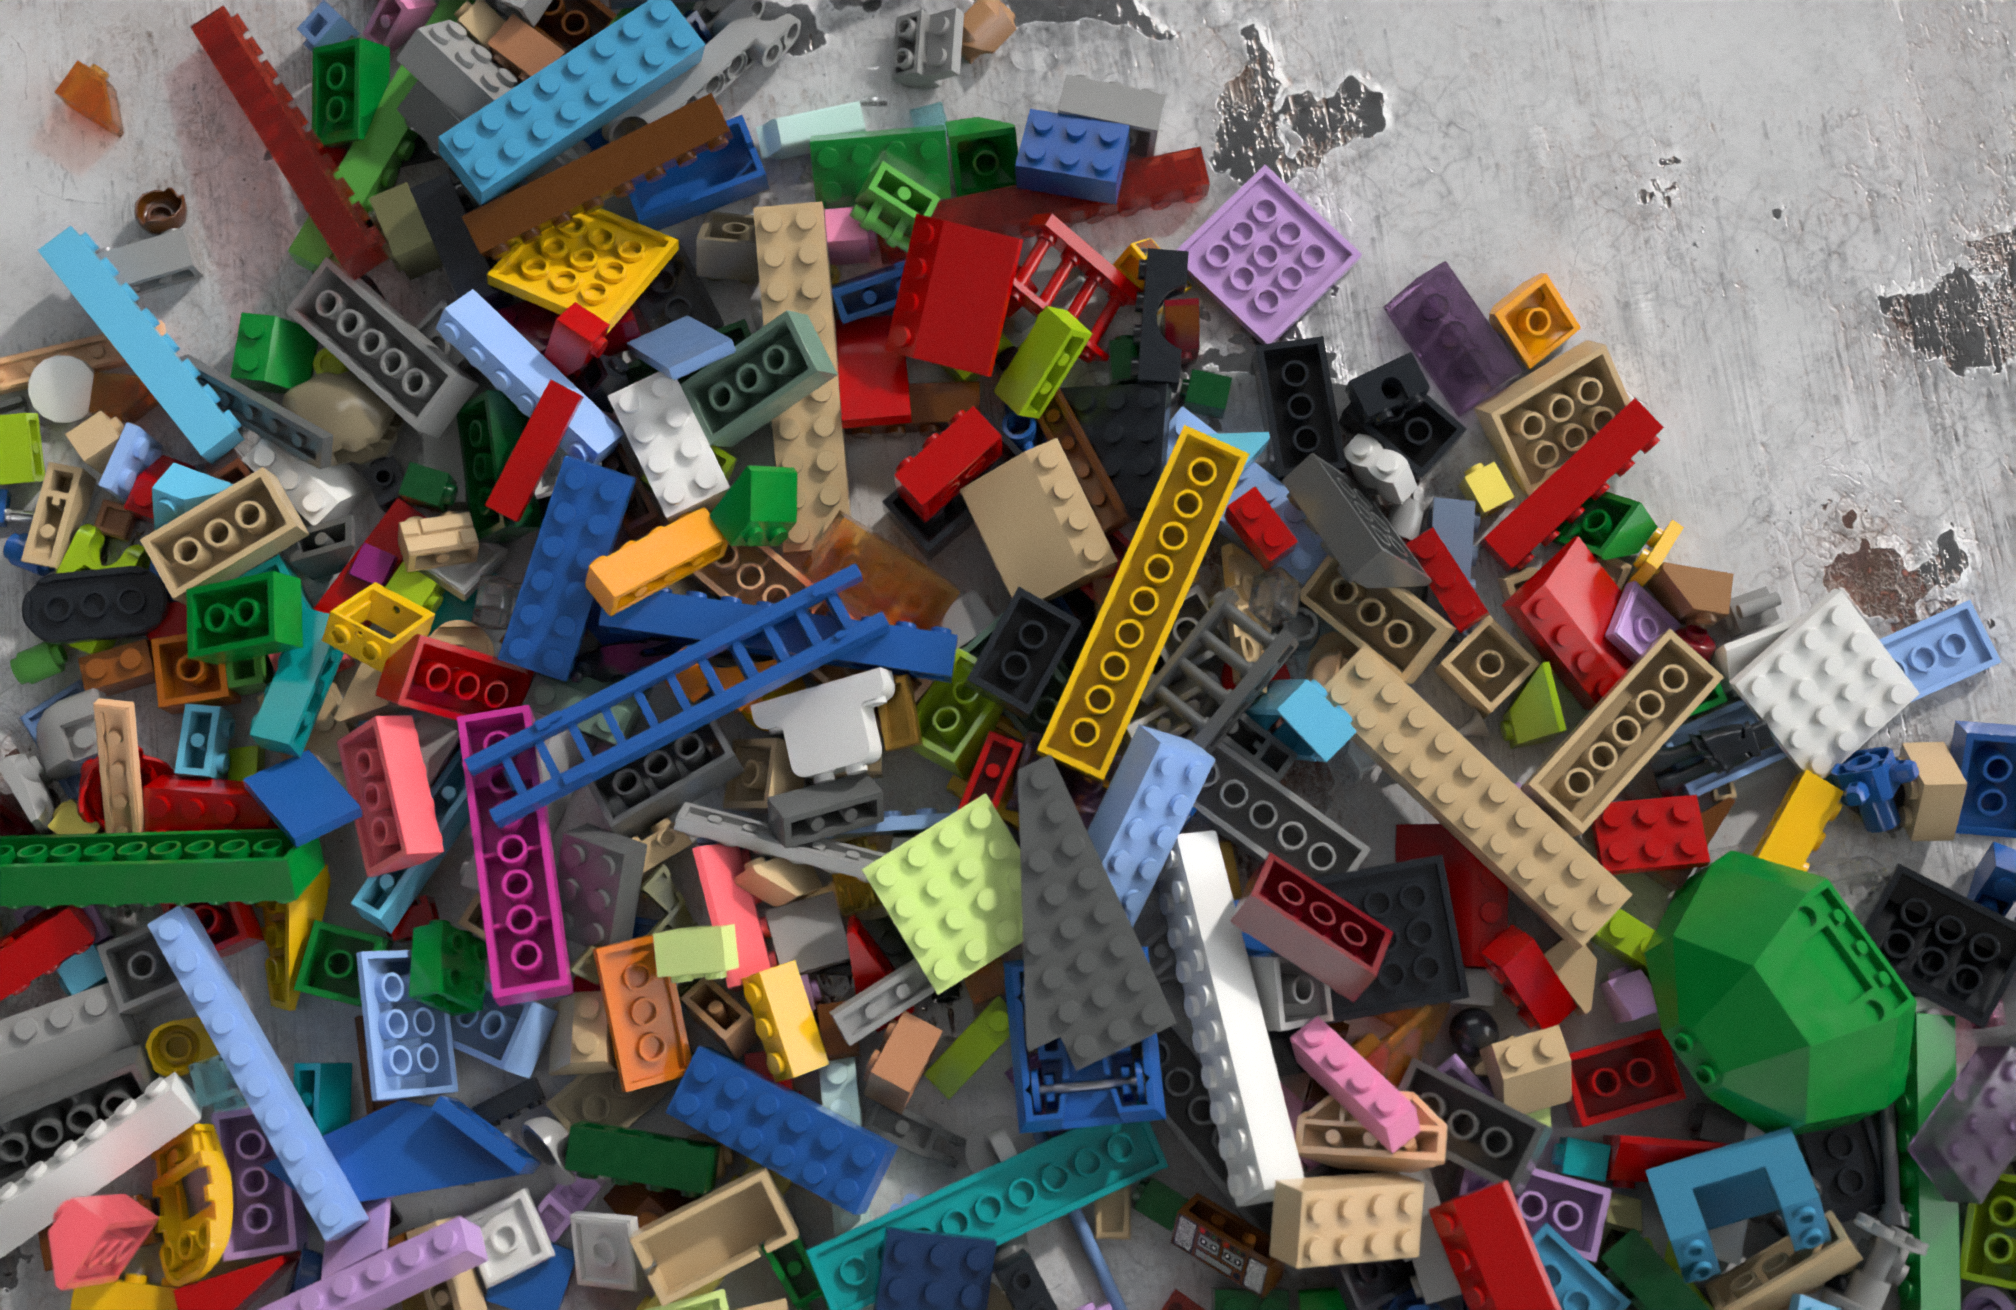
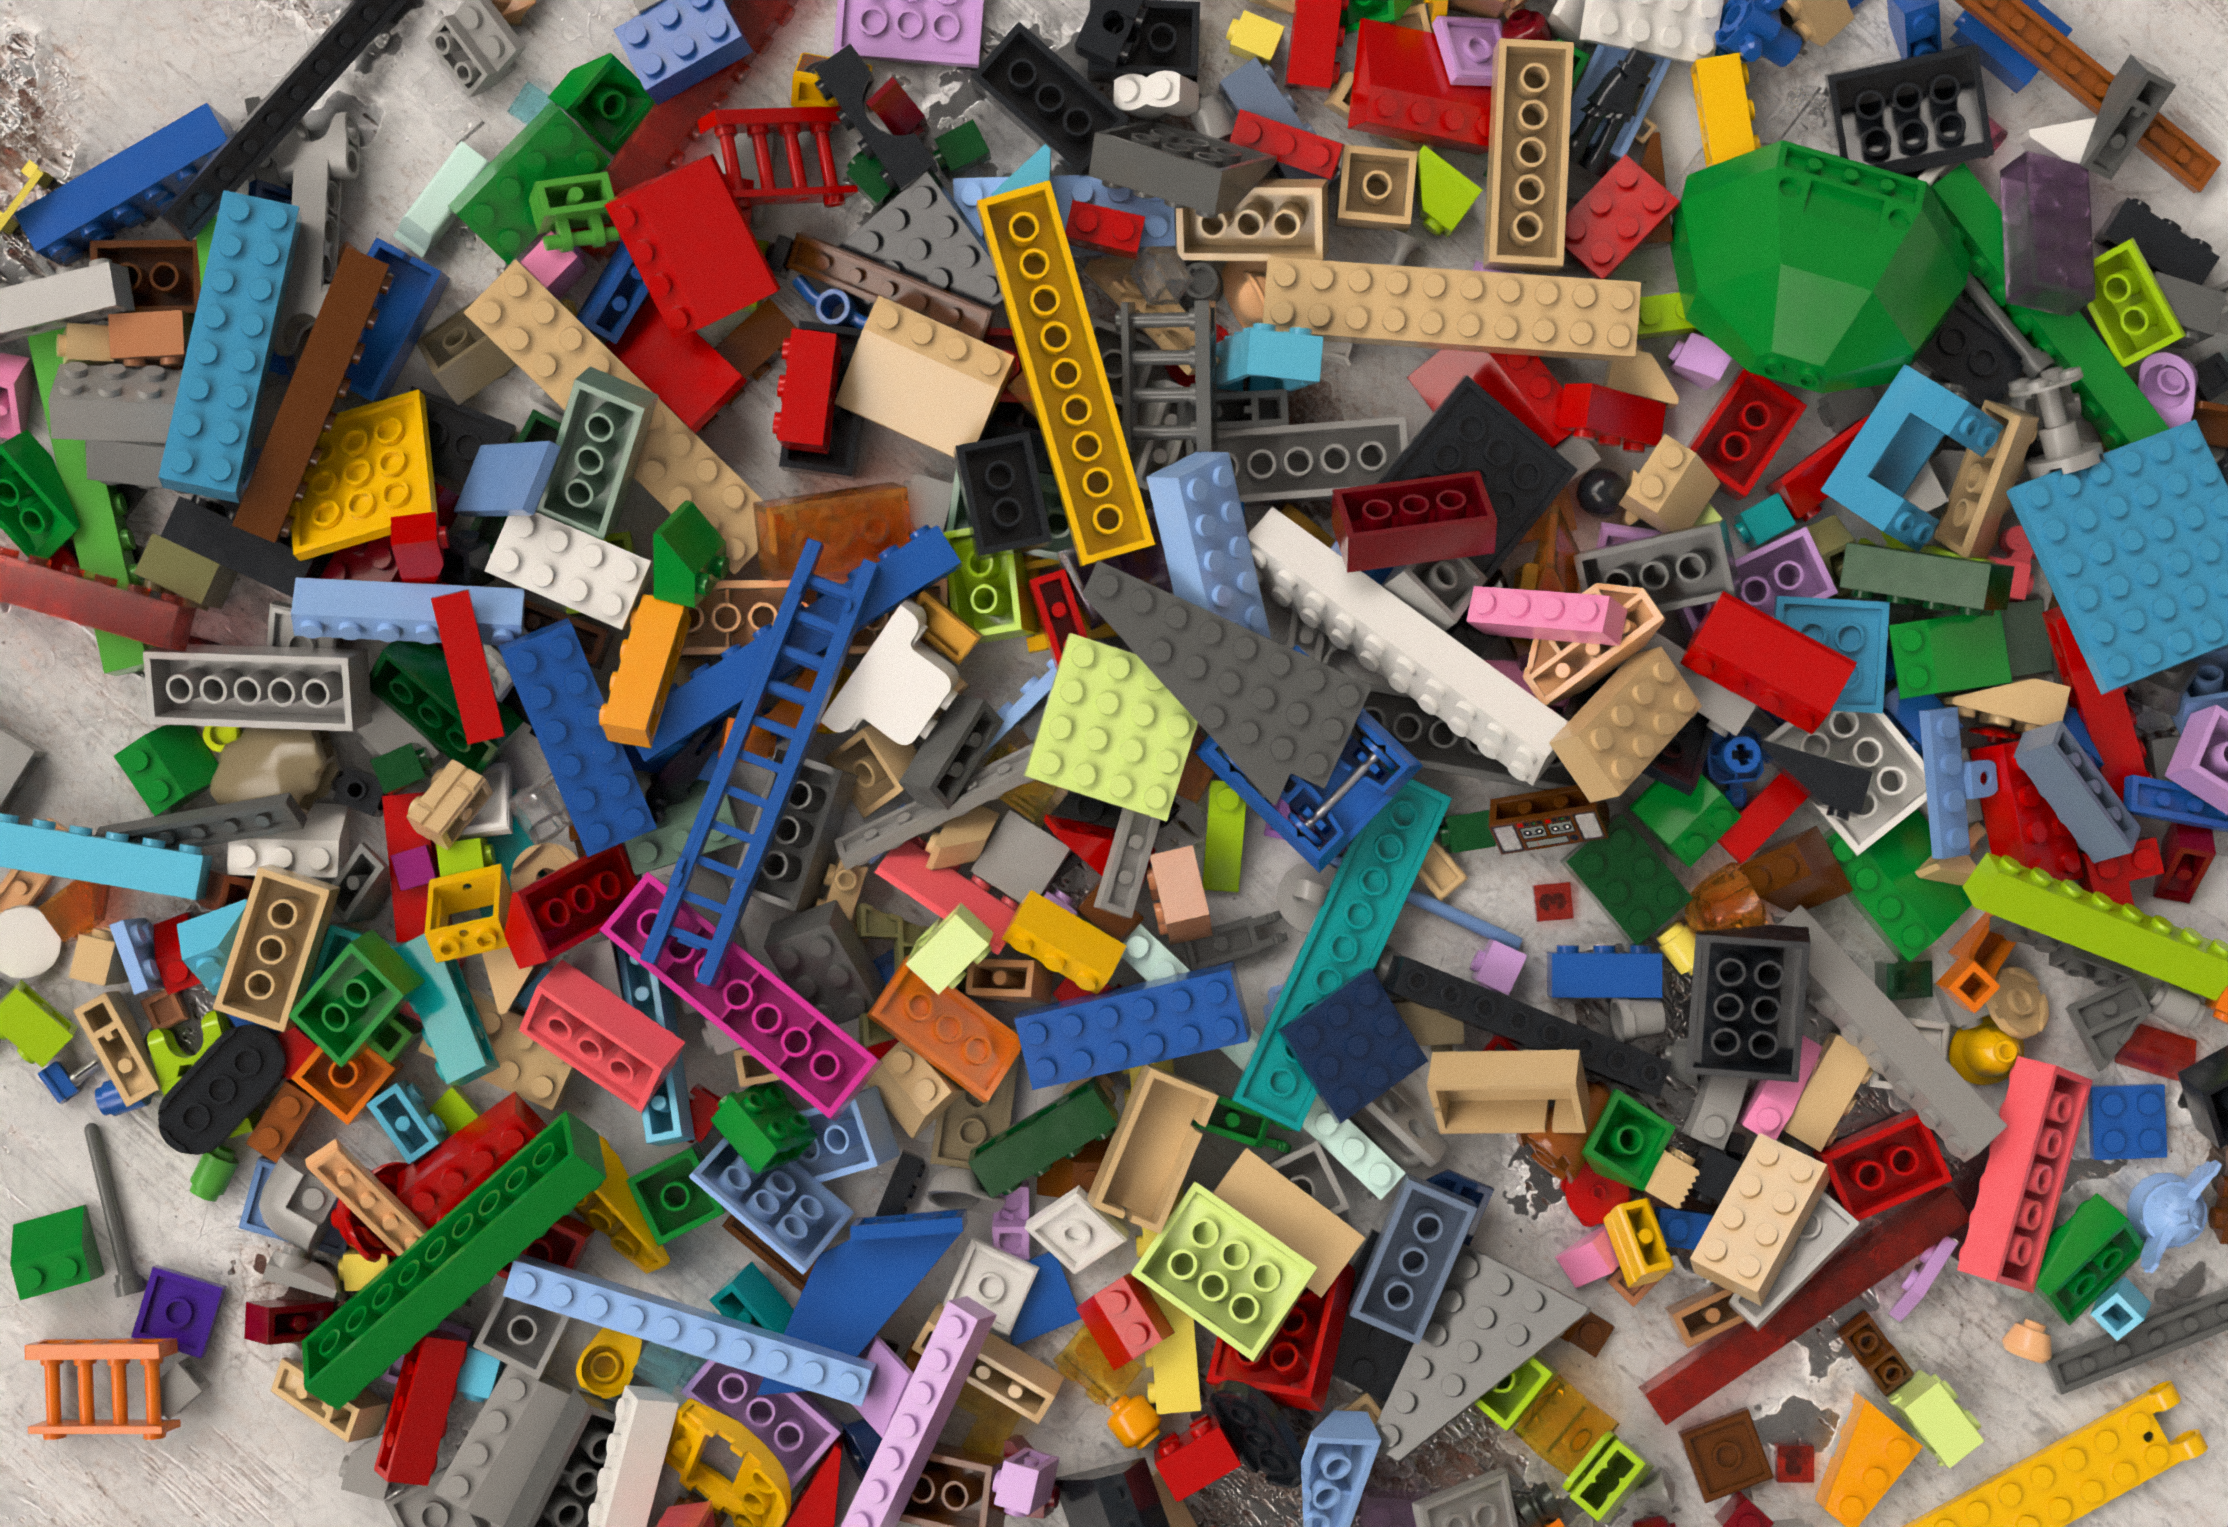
camera: 45 degrees left, 10 degrees up
blue tile [243,749,363,848] -> none
lime brick [993,306,1092,419] -> none

